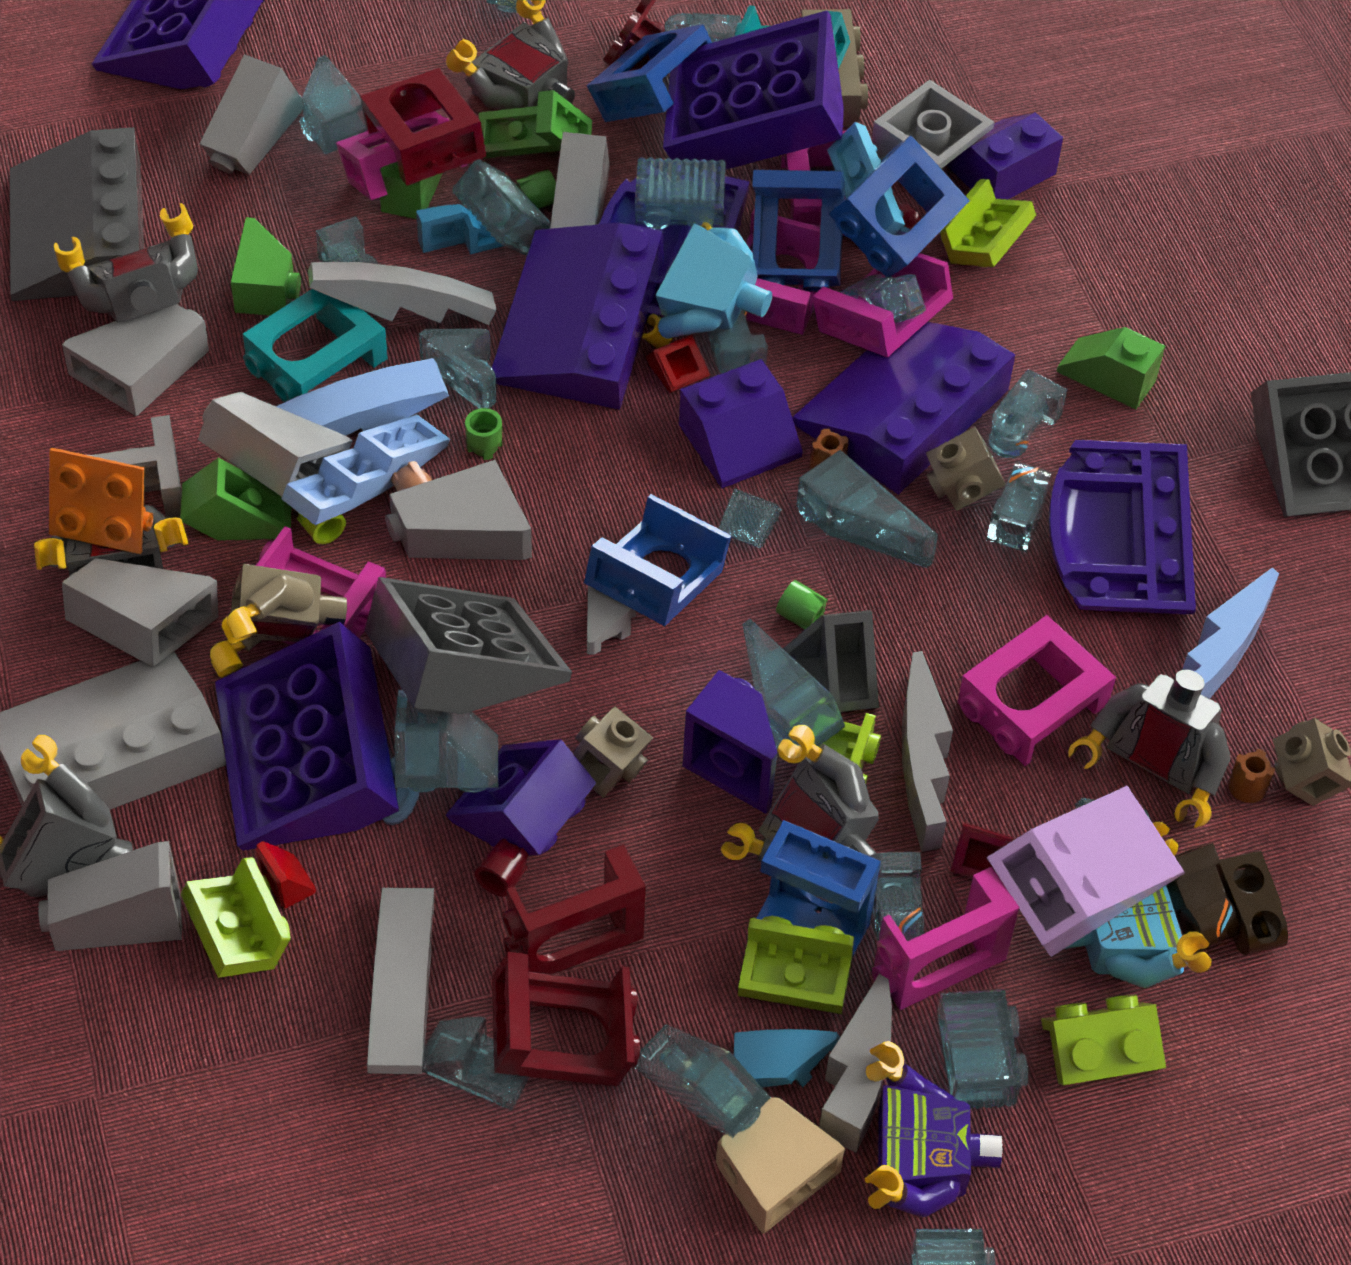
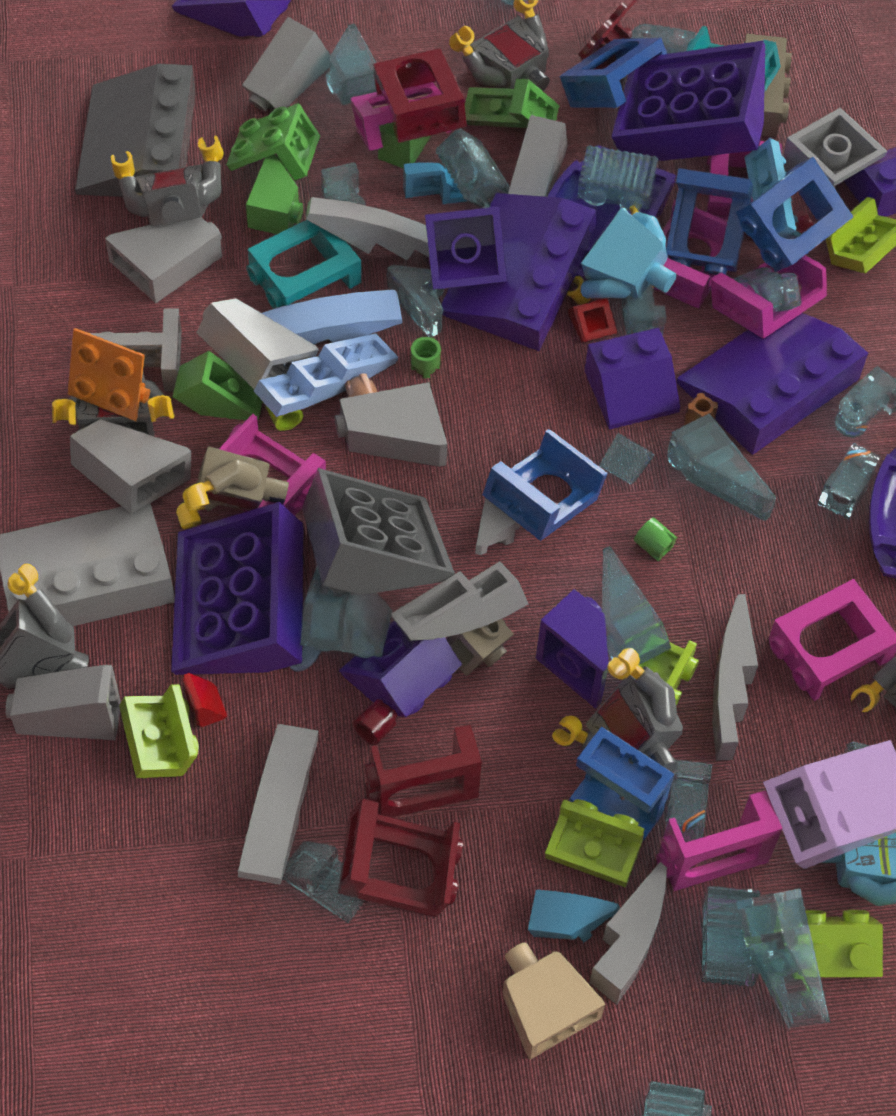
camera: 10 degrees right, 5 degrees up
bright green hose [514,170,556,212] -> none
clear light blue slope [634,1024,771,1138] -> none
dark grey slope [770,610,879,713] -> none
torso [864,1041,1002,1218] -> none
dark tan brick [926,427,1006,511] -> none
dark red slope [950,823,1013,880] -> none
none -> bright green bracket [226,103,320,180]
none -> light grey slope [391,562,528,641]
none -> dark purple slope [425,207,507,290]
none -> clear light blue slope [736,888,830,1029]

